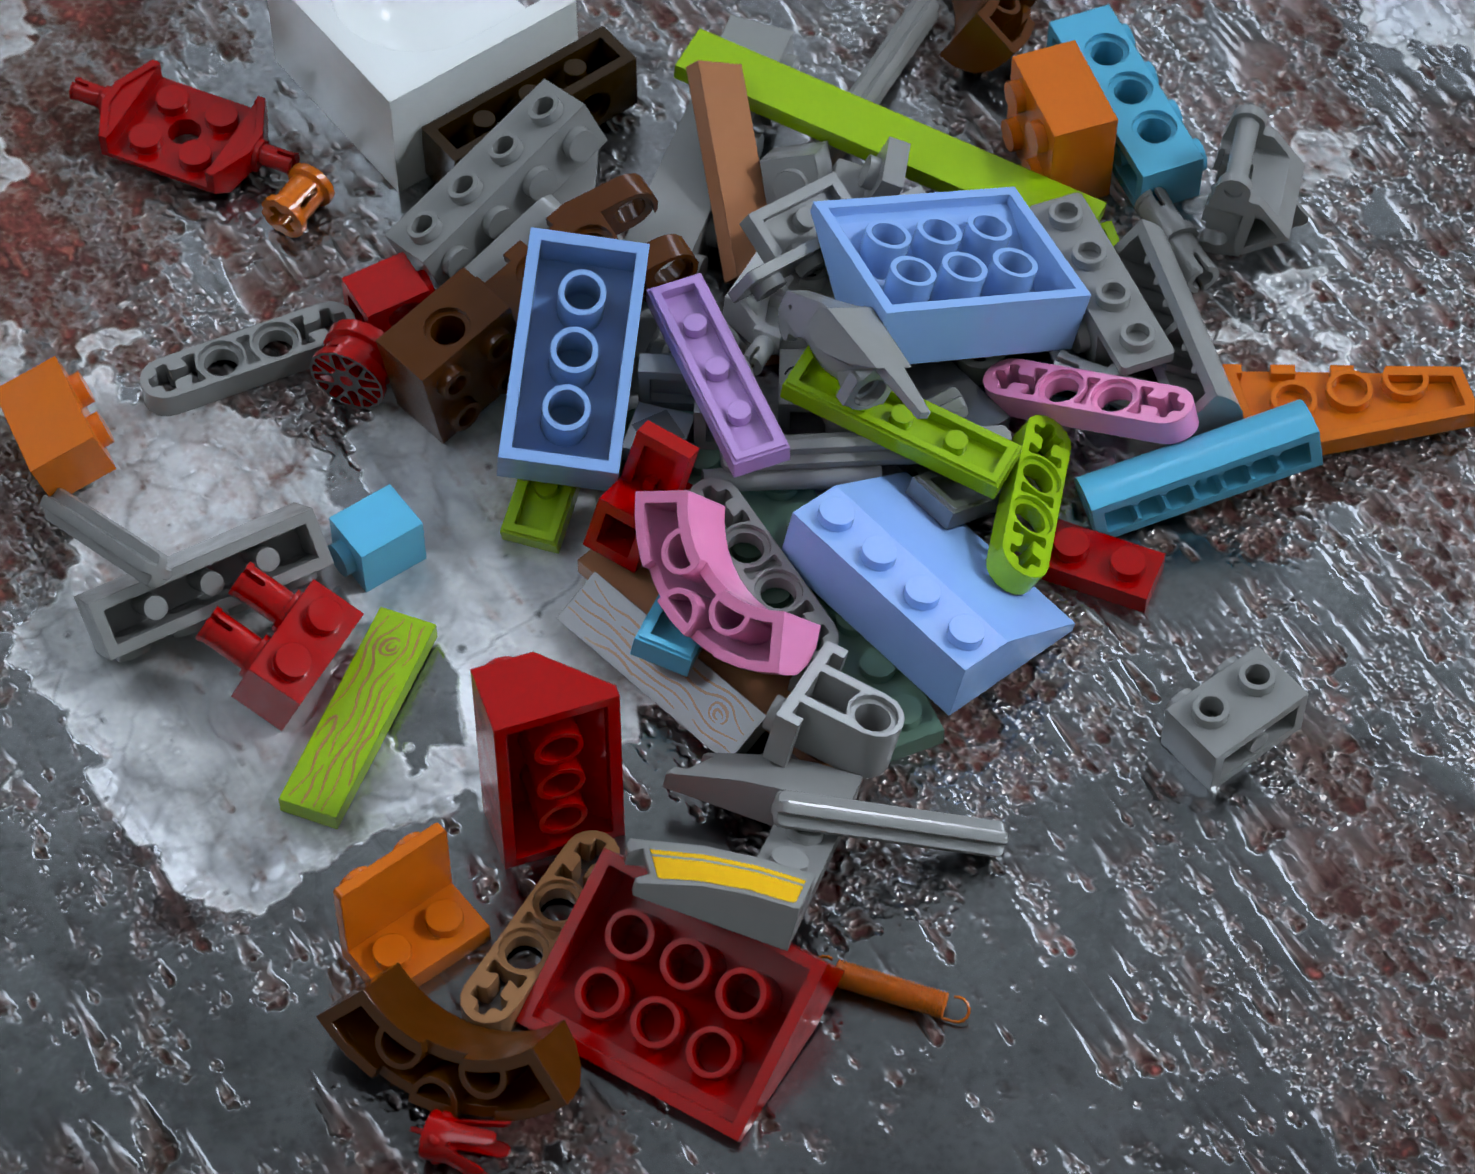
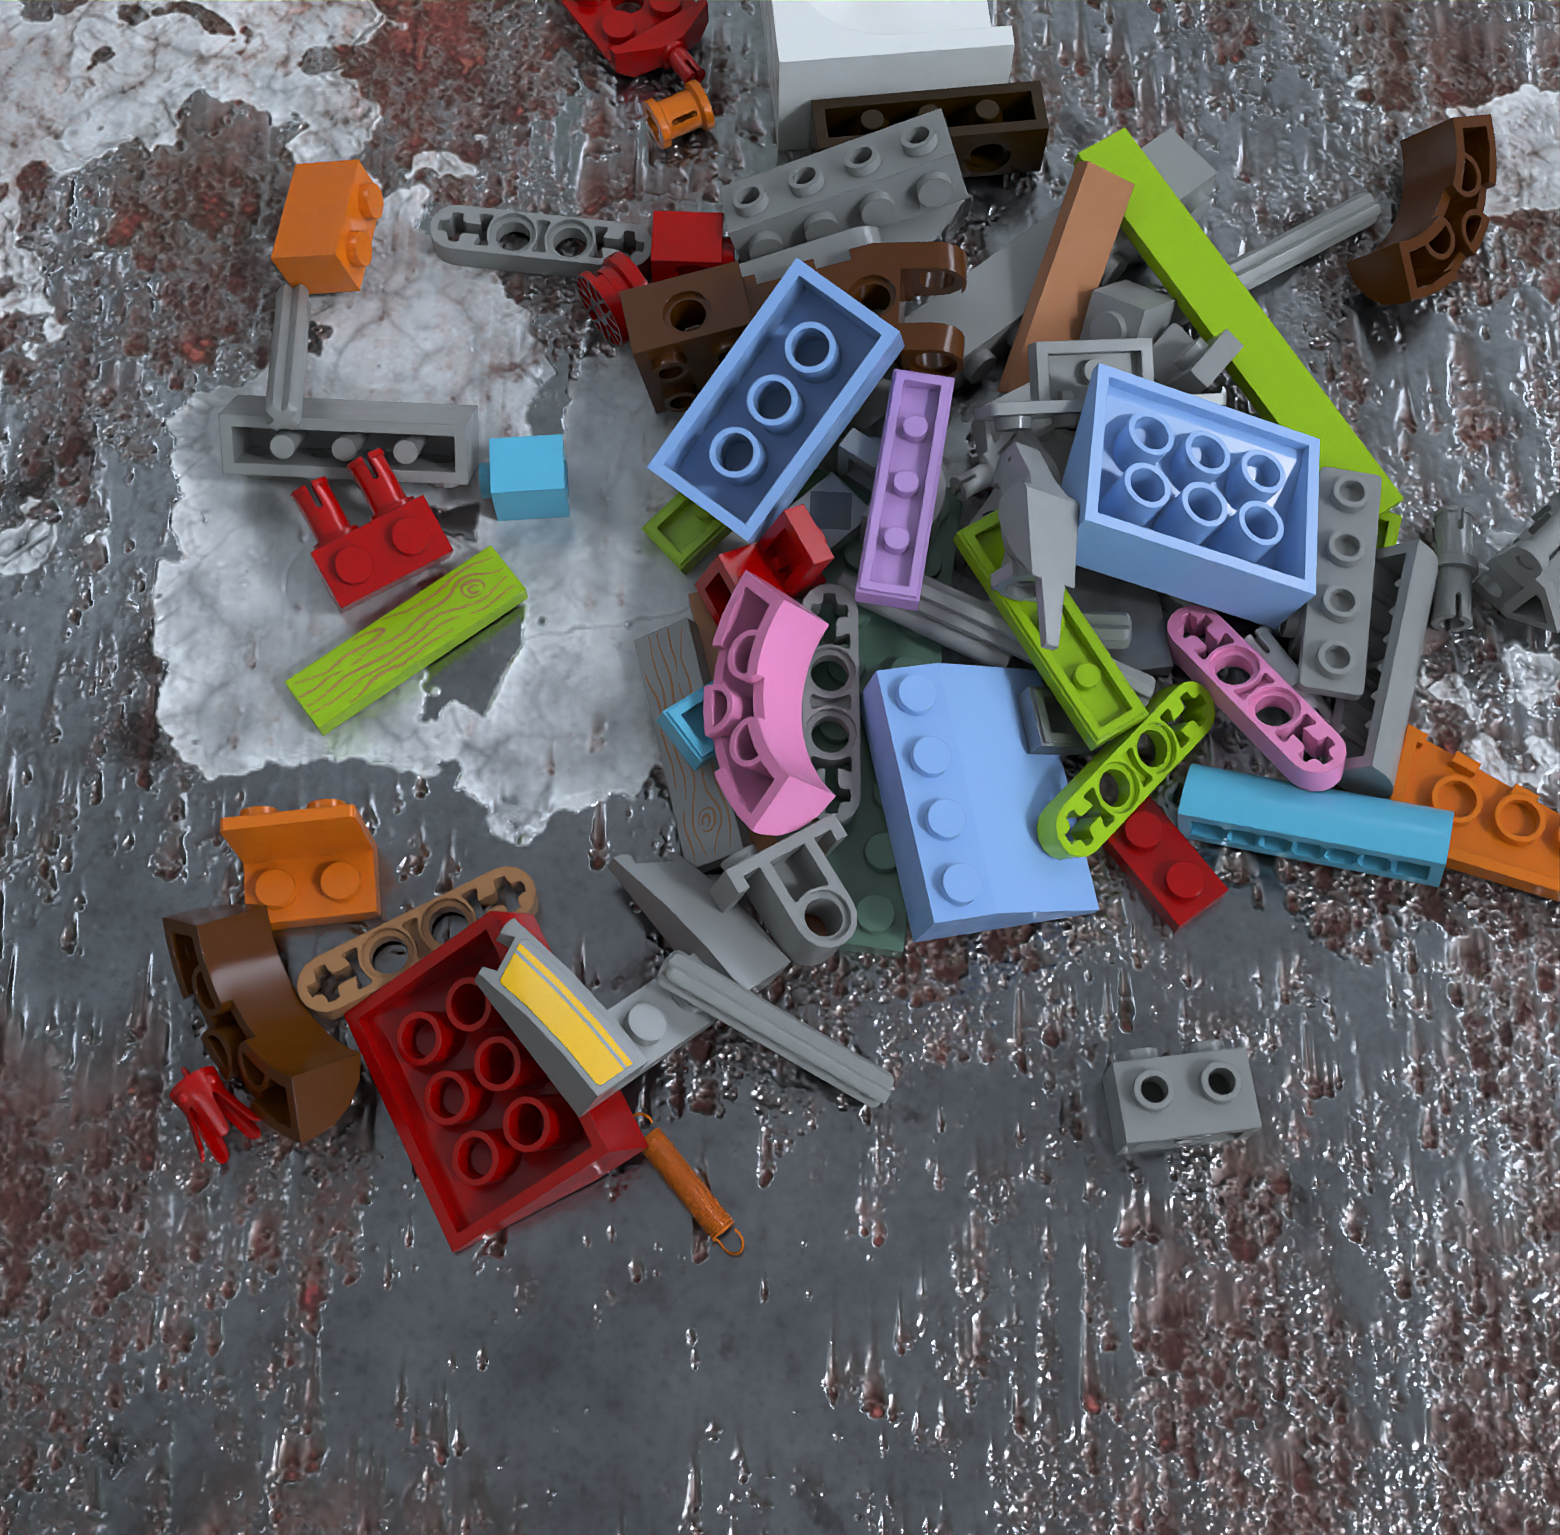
camera: 30 degrees right, 15 degrees up
red slope [470,652,625,869] -> none
orange brick [1001,40,1118,198] -> none
medium azure brick [1047,4,1207,207] -> none

